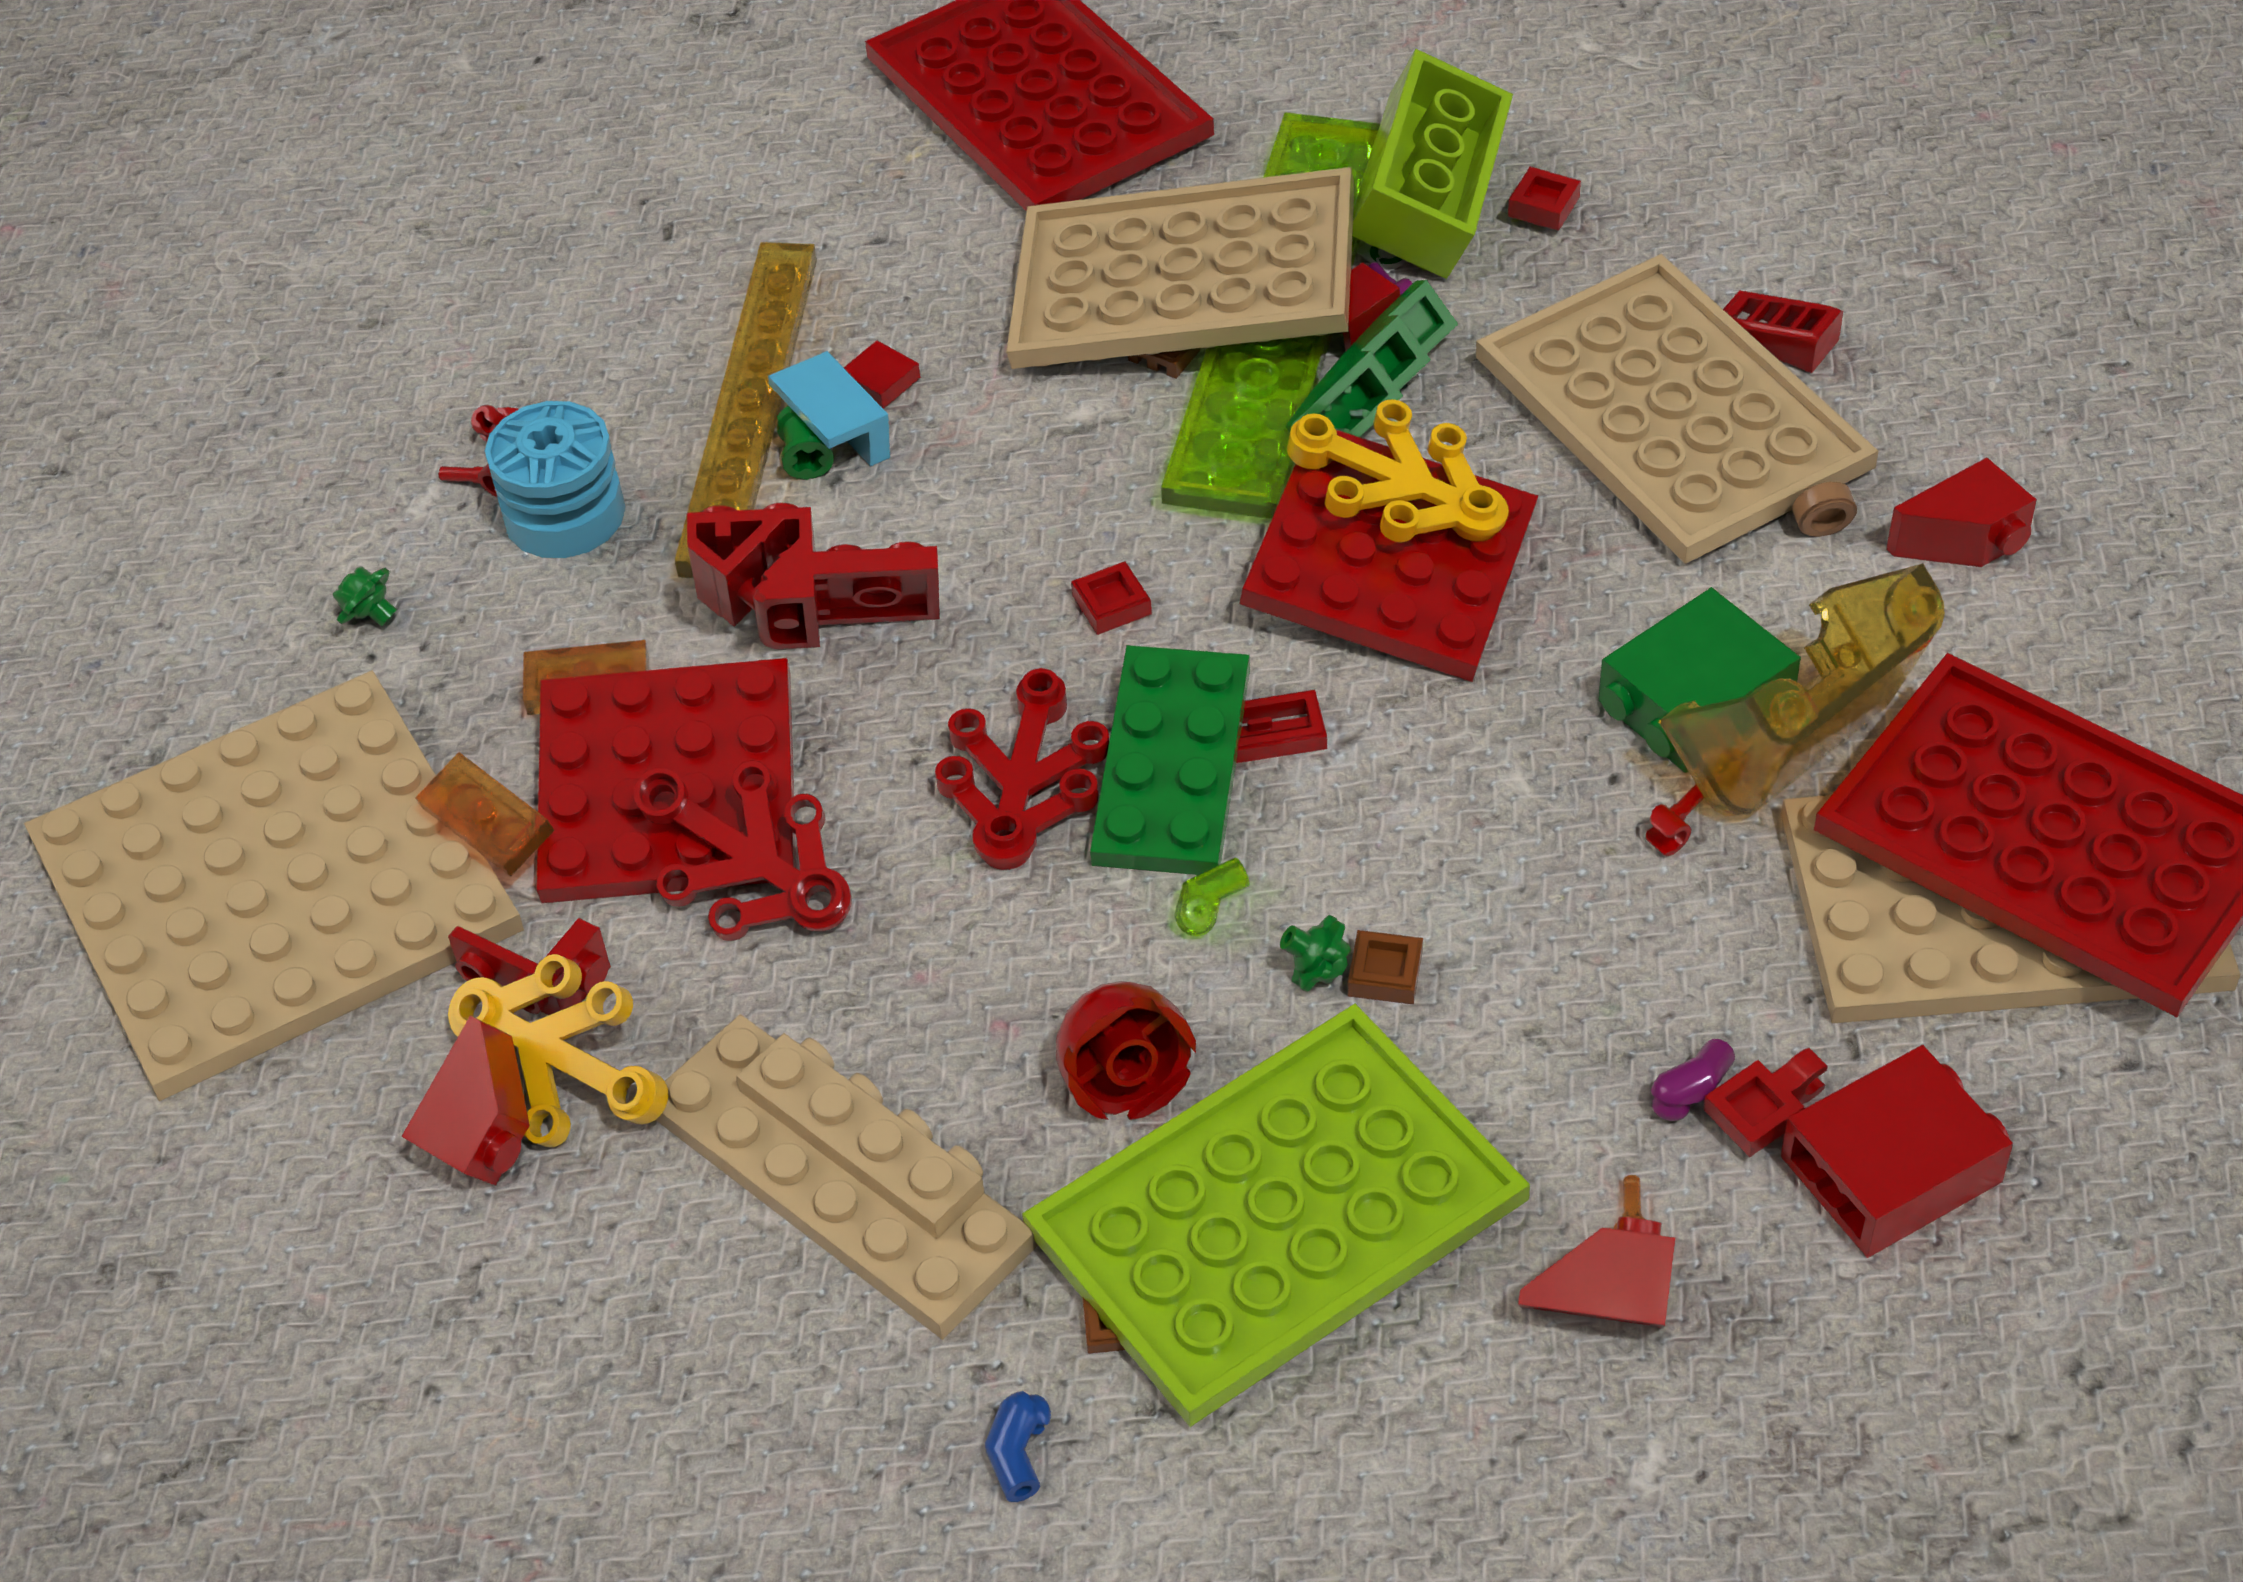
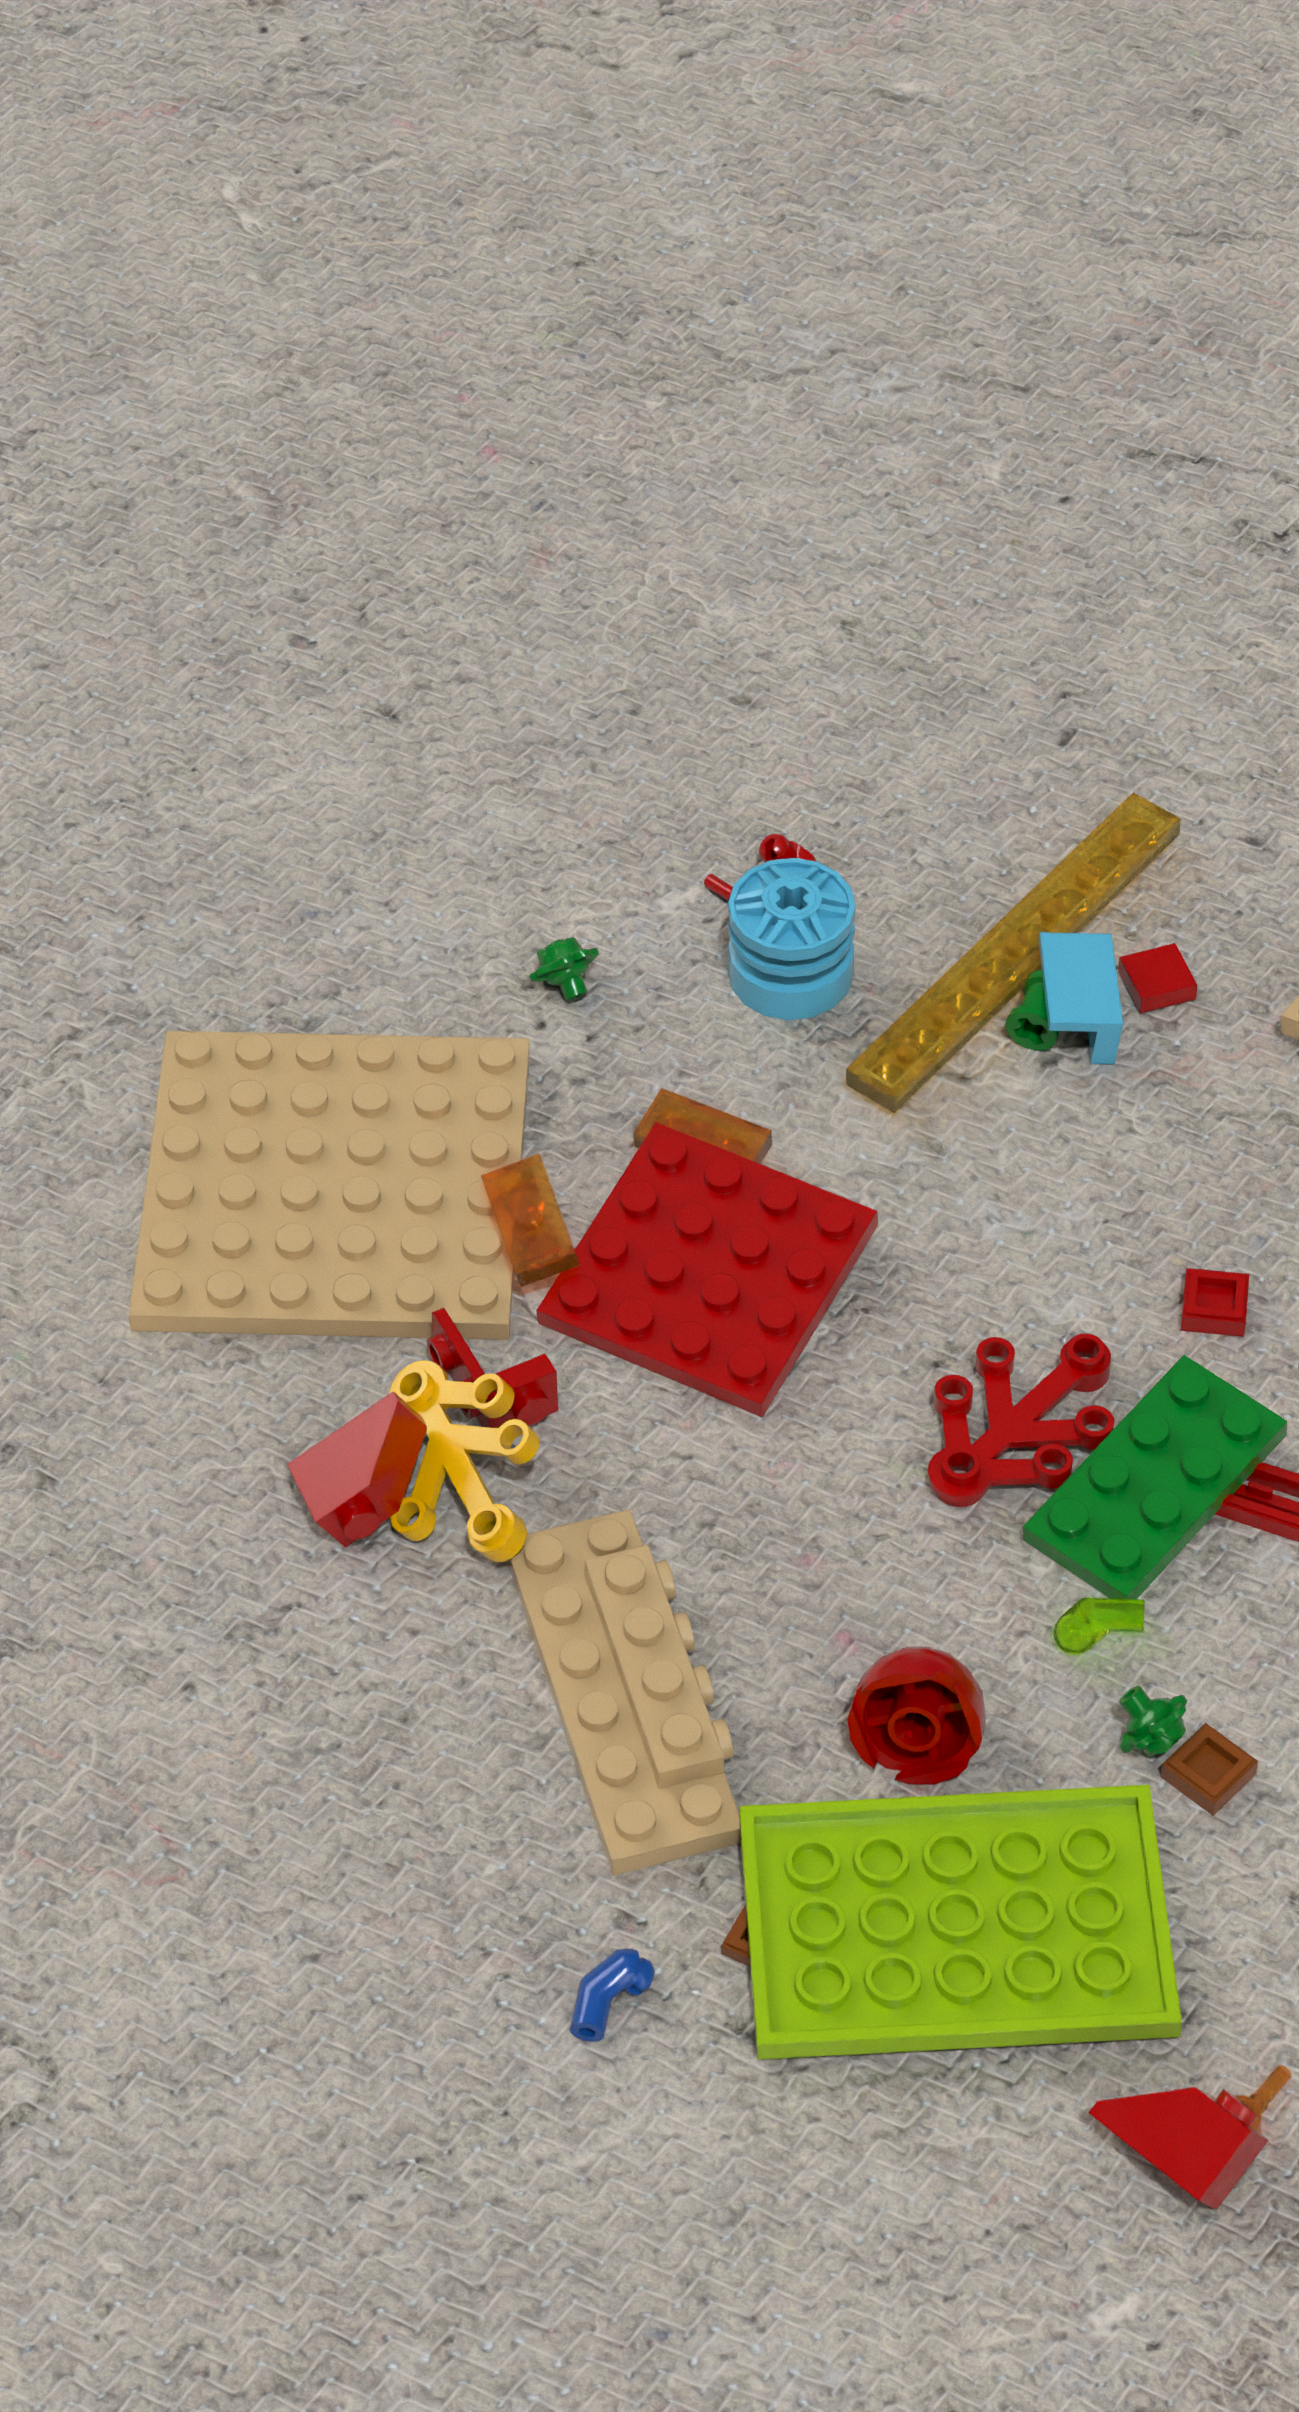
camera: 30 degrees right, 0 degrees up
red plant [633,760,852,941] -> none
red piece [687,503,940,649] -> none

